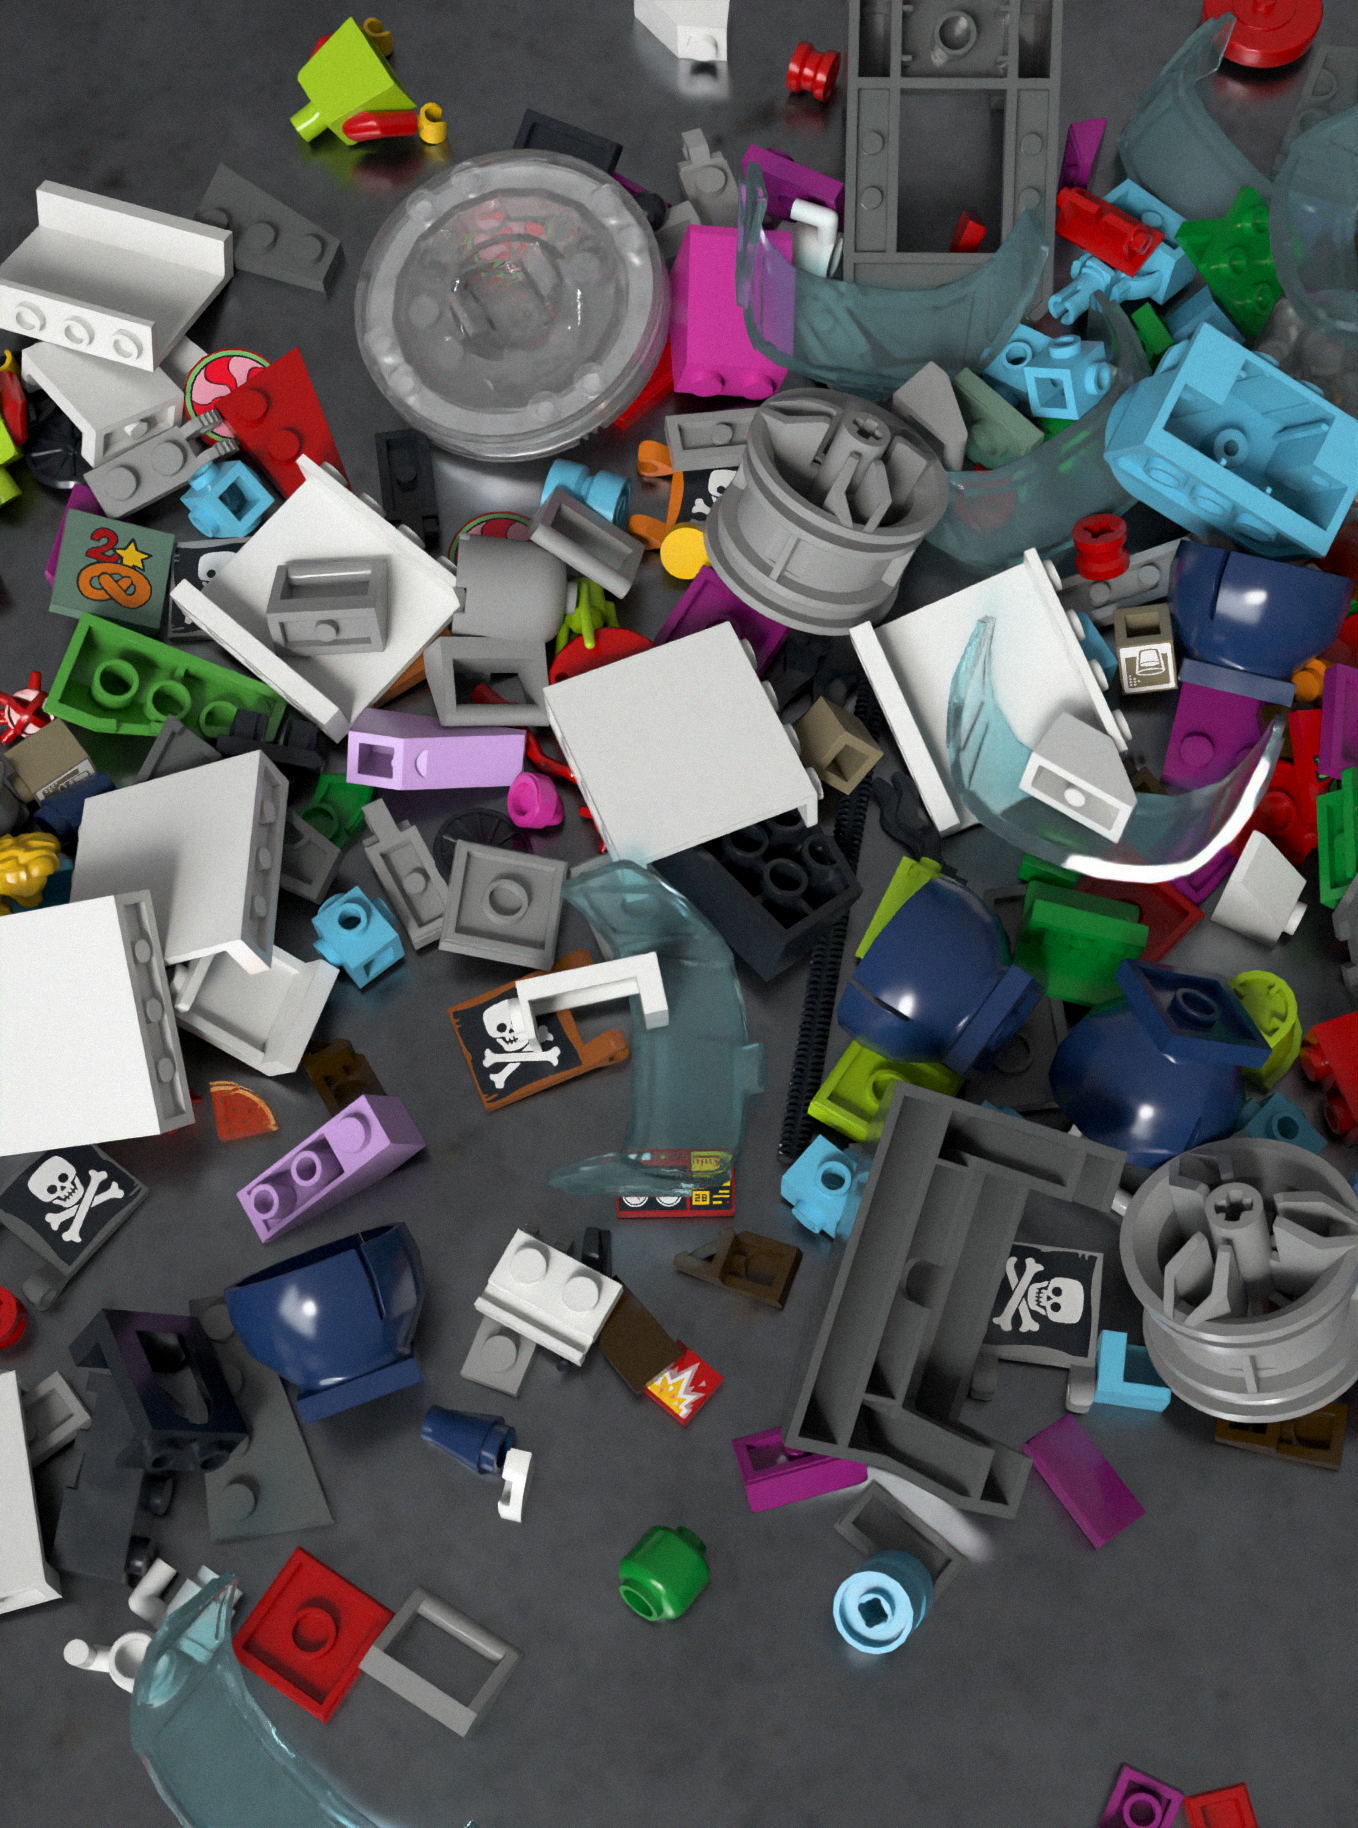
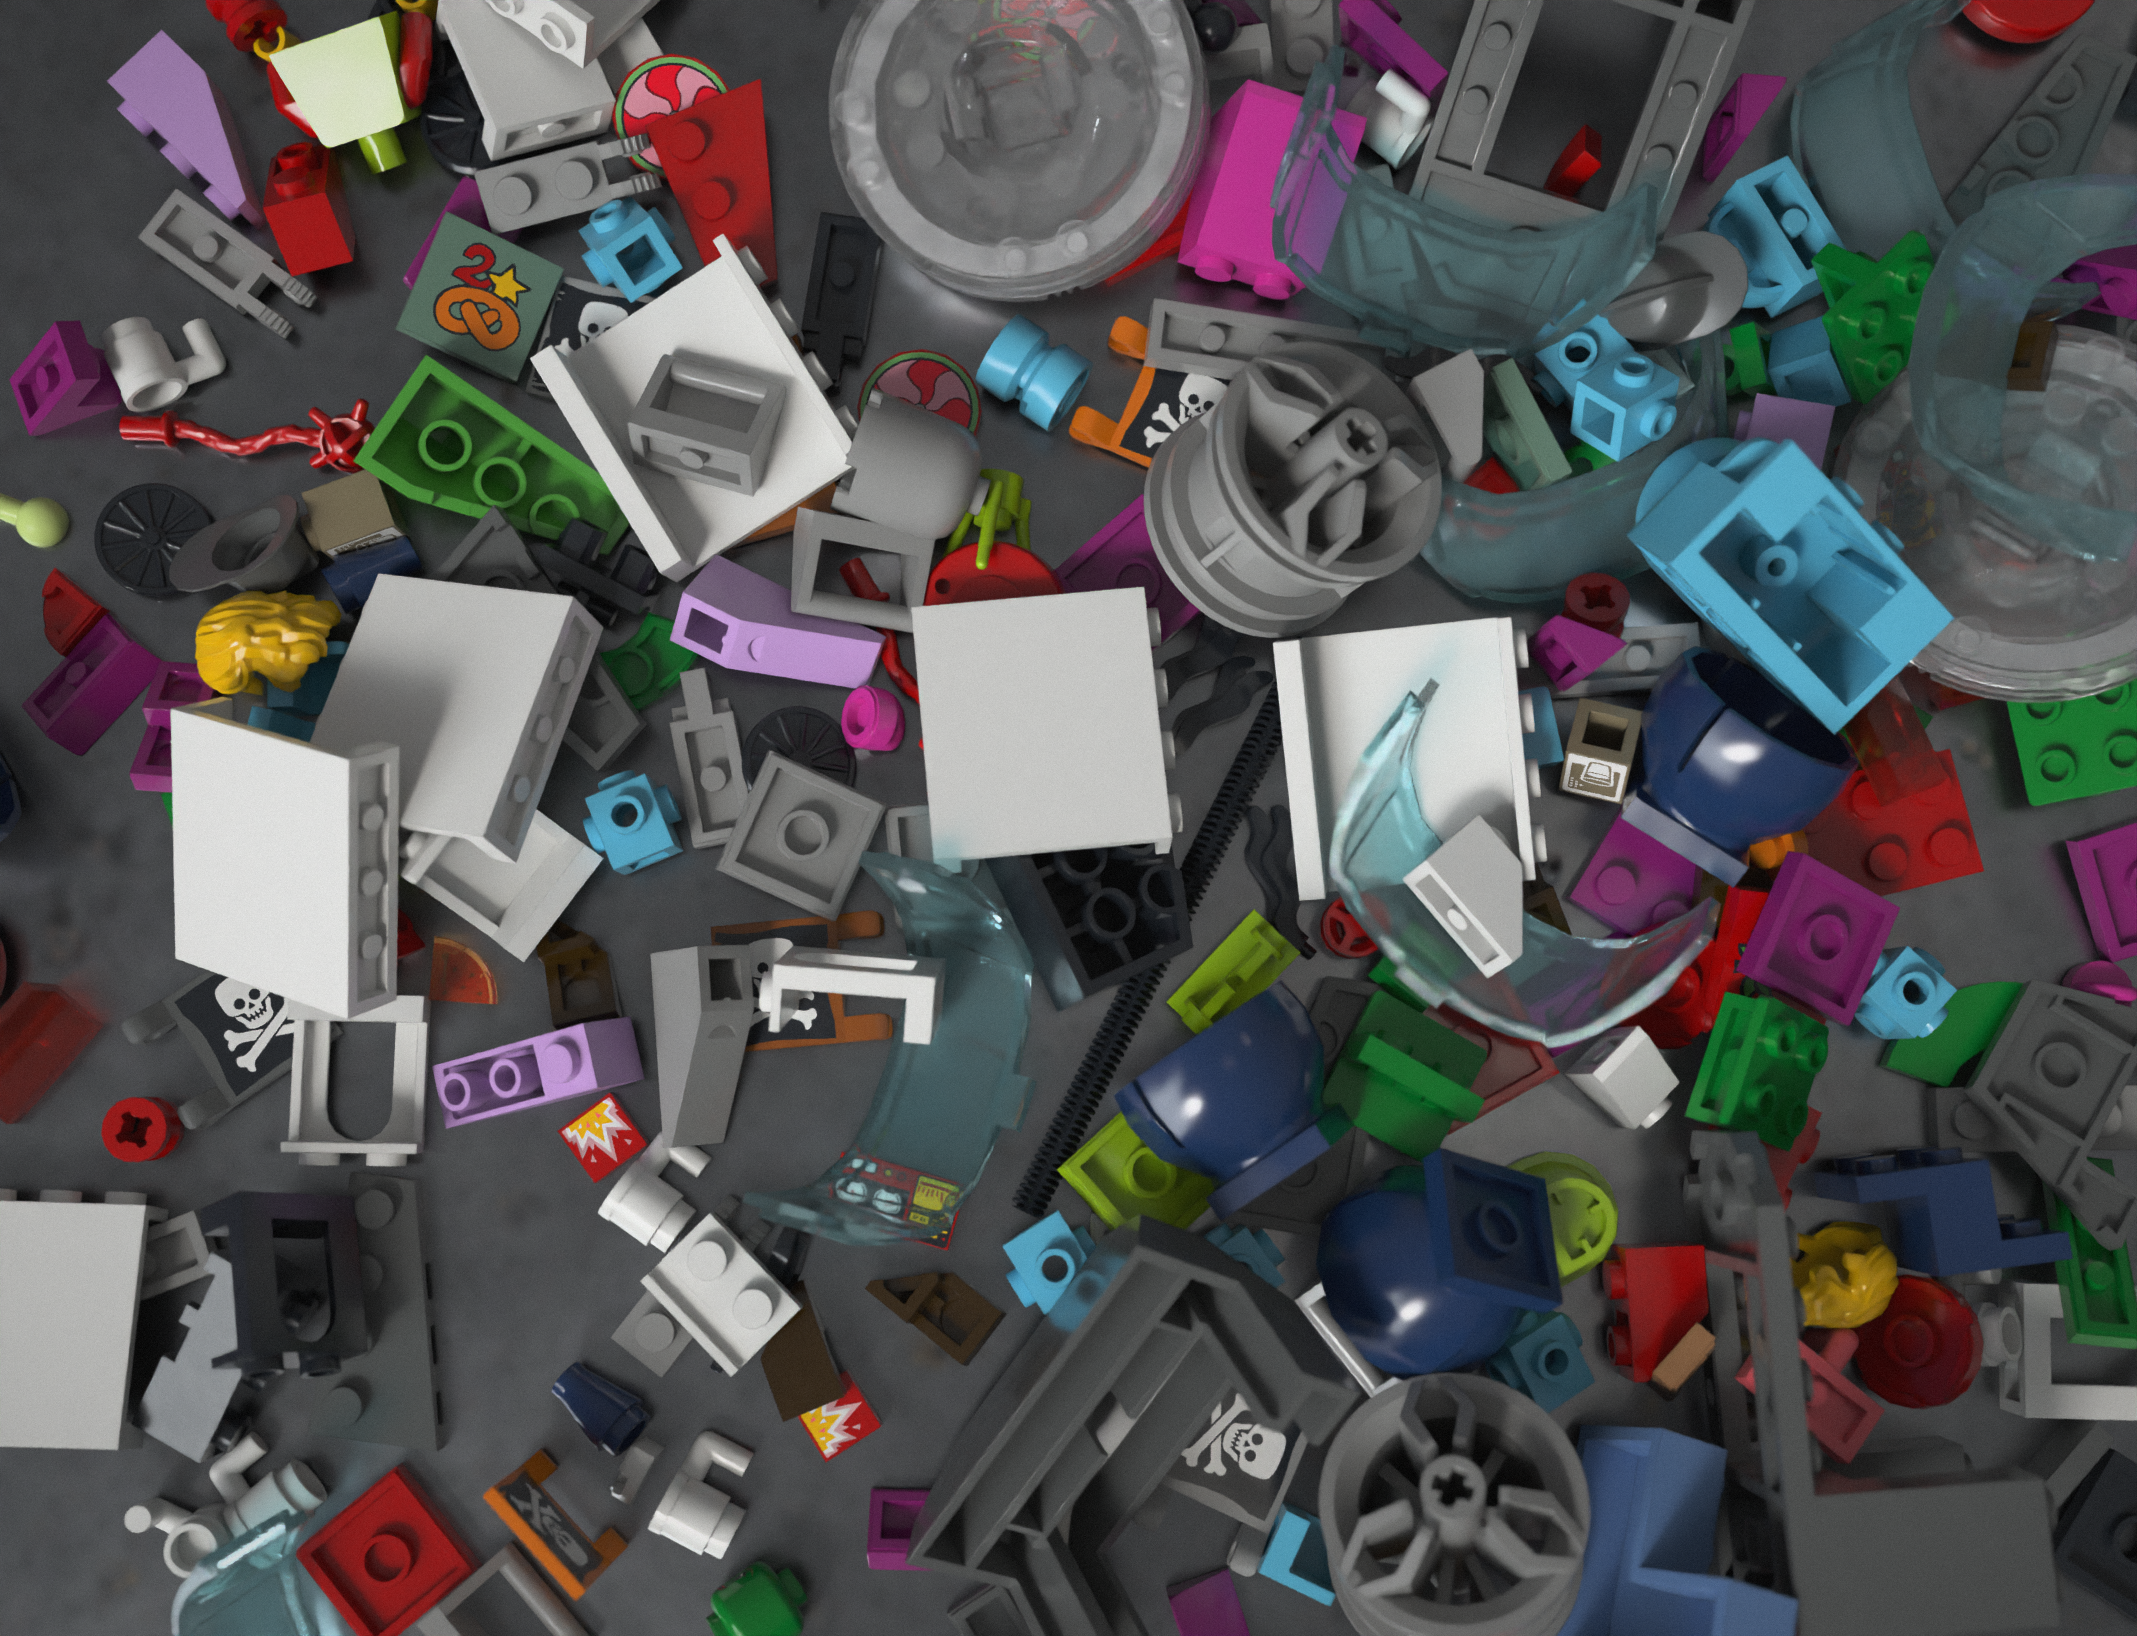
camera: 10 degrees right, 15 degrees up
dark blue plate [224,1222,427,1426] -> none
light grey tile [524,486,645,599] -> none
yellow tile [660,522,711,579] -> none
dark tan brick [794,696,884,795] -> none
red hinge [1055,186,1165,278] -> none
none -> white panel [280,995,431,1166]
none -> flag [482,1449,628,1601]
none -> tile [557,1092,651,1183]
none -> white piece [598,1131,712,1254]
none -> white piece [648,1431,754,1560]
none -> light grey slope [650,945,754,1148]
none -> red wheel [1319,893,1389,959]
none -> magenta slope [1526,615,1627,692]
none -> dark grey piece [1597,231,1749,351]

